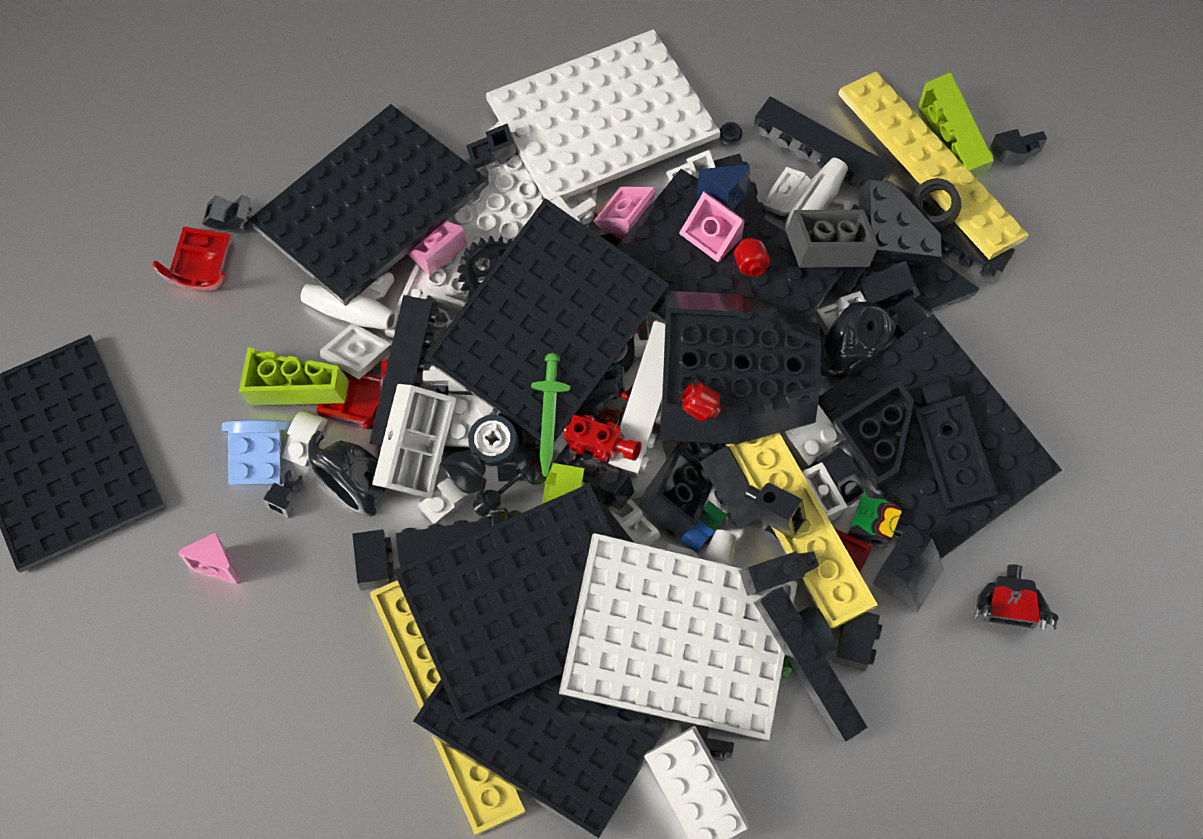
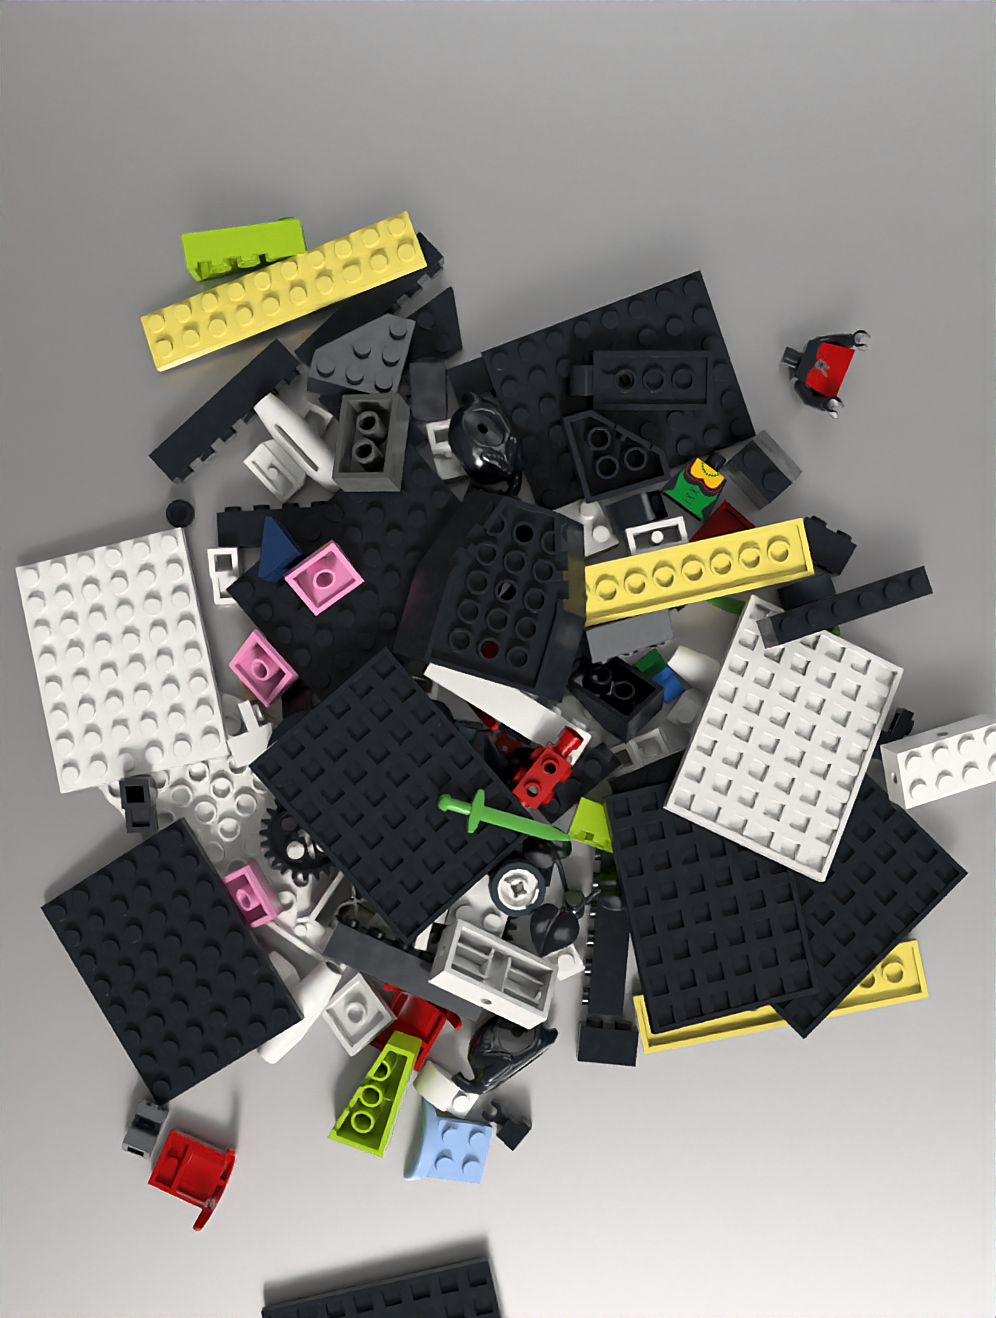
camera: 75 degrees left, 20 degrees up
bright pink slope [178,533,240,584] -> none
red head [681,382,721,422] -> none
red head [734,238,770,277] -> none
black hinge [739,551,819,596] -> none
black torso [744,483,806,539] -> none
black tyre [912,178,962,228] -> none
black brick [990,129,1047,165] -> none

